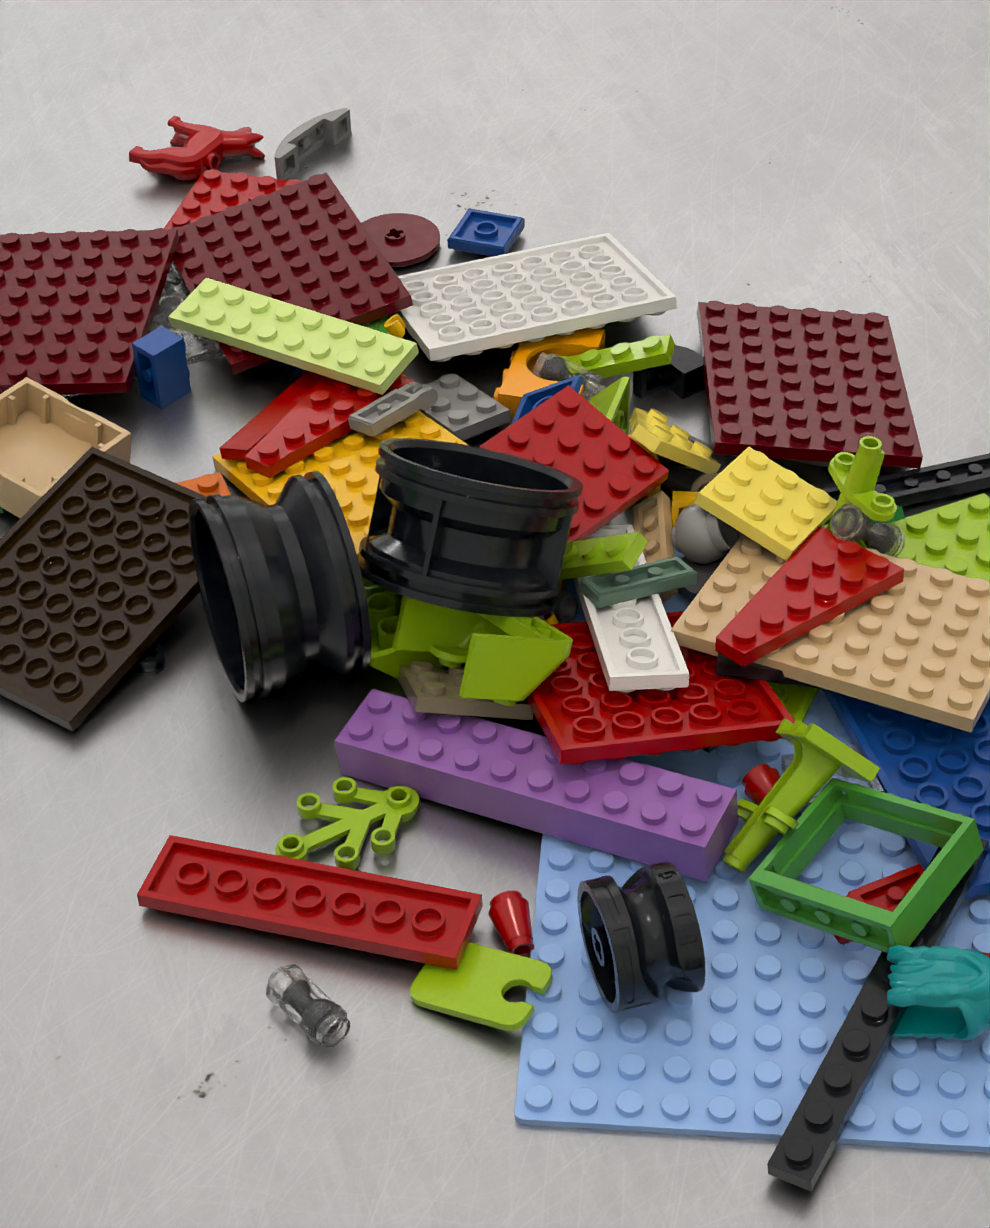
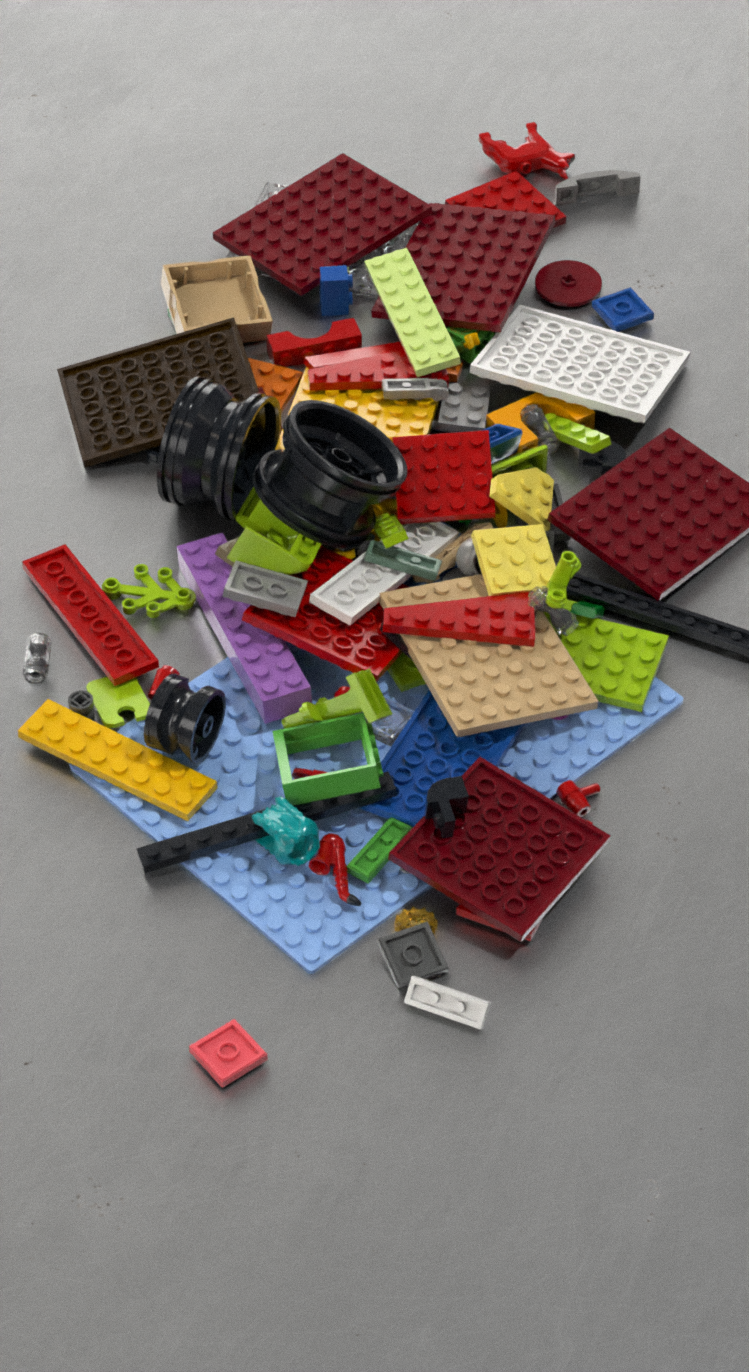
camera: 40 degrees right, 5 degrees up
none -> yellow plate [18,699,218,821]
none -> dark grey wheel [68,690,95,721]
none -> light grey plate [222,560,308,617]
none -> red arch [266,318,362,367]

